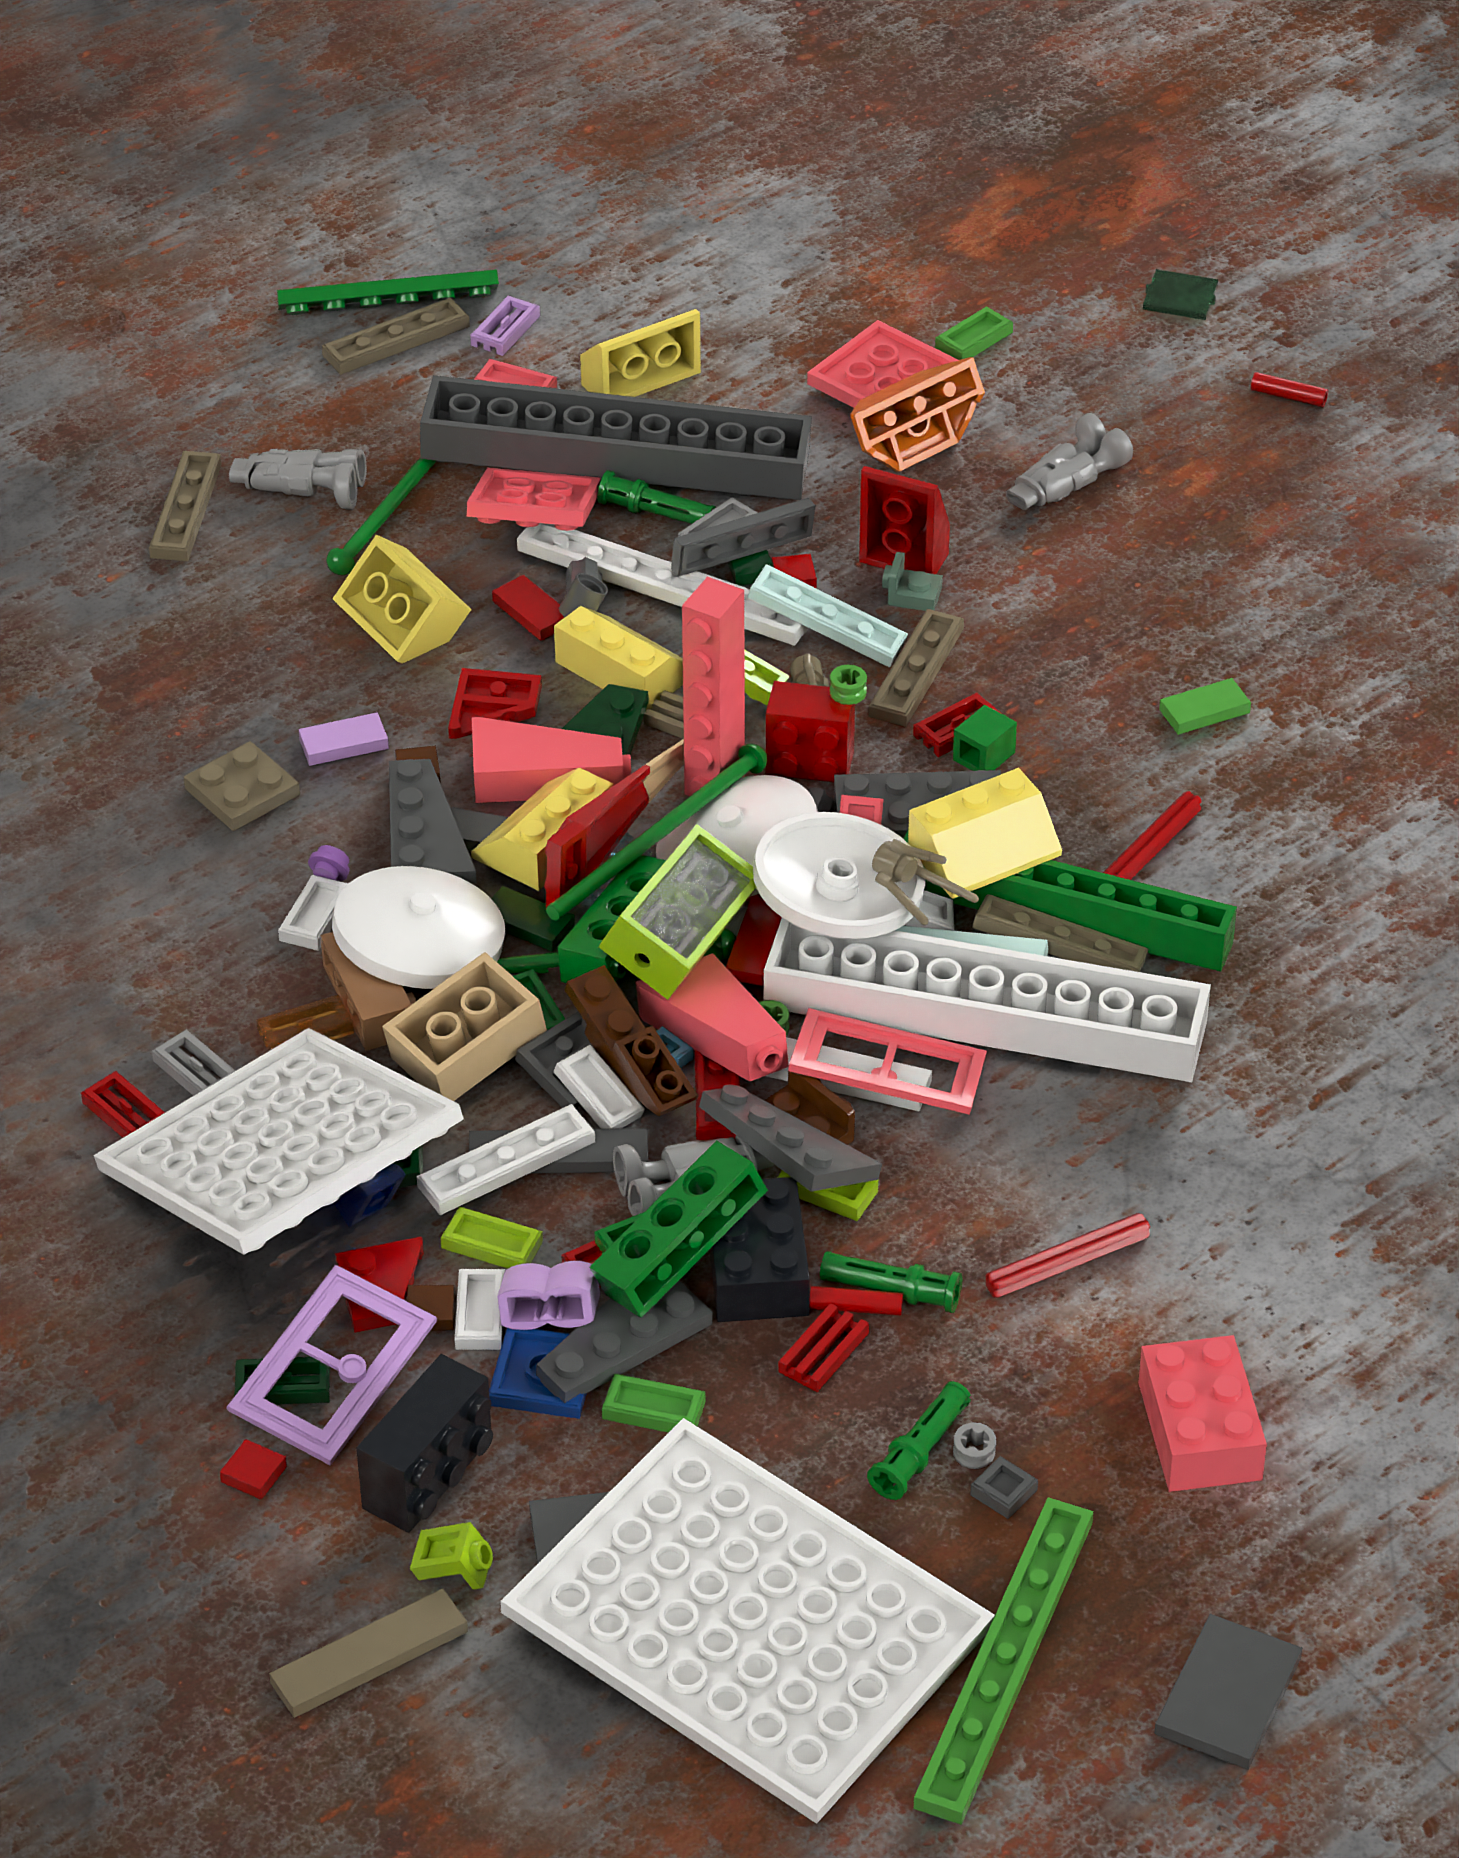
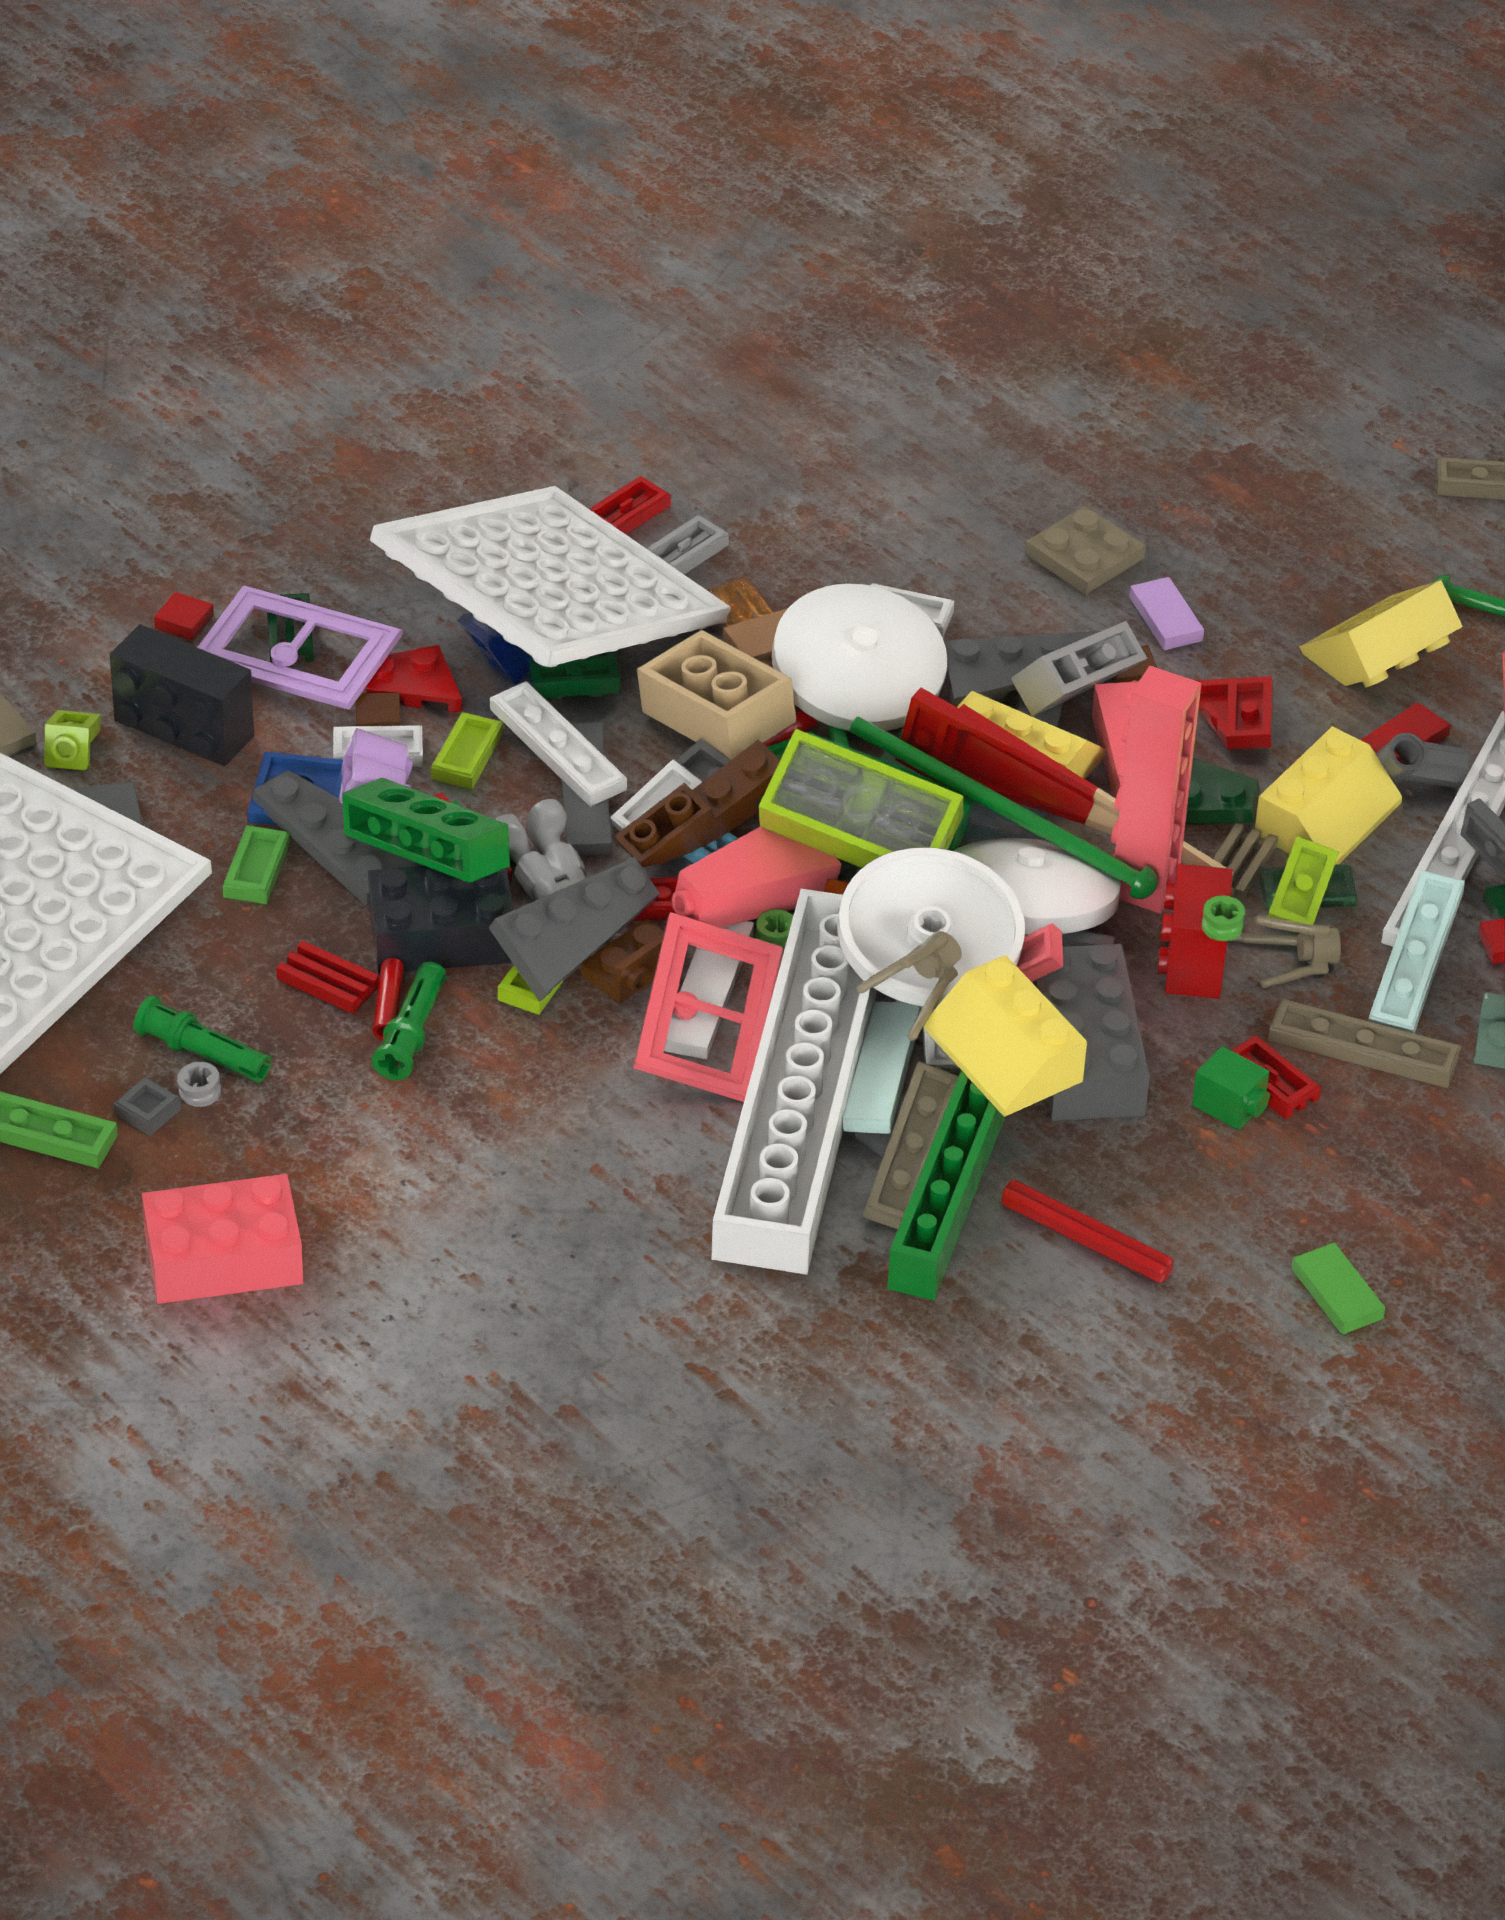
camera: 85 degrees right, 0 degrees up
medium lavender plate [308,845,350,881] -> none
axle [985,1213,1150,1298] -> none
none -> light grey slope [1011,621,1147,716]

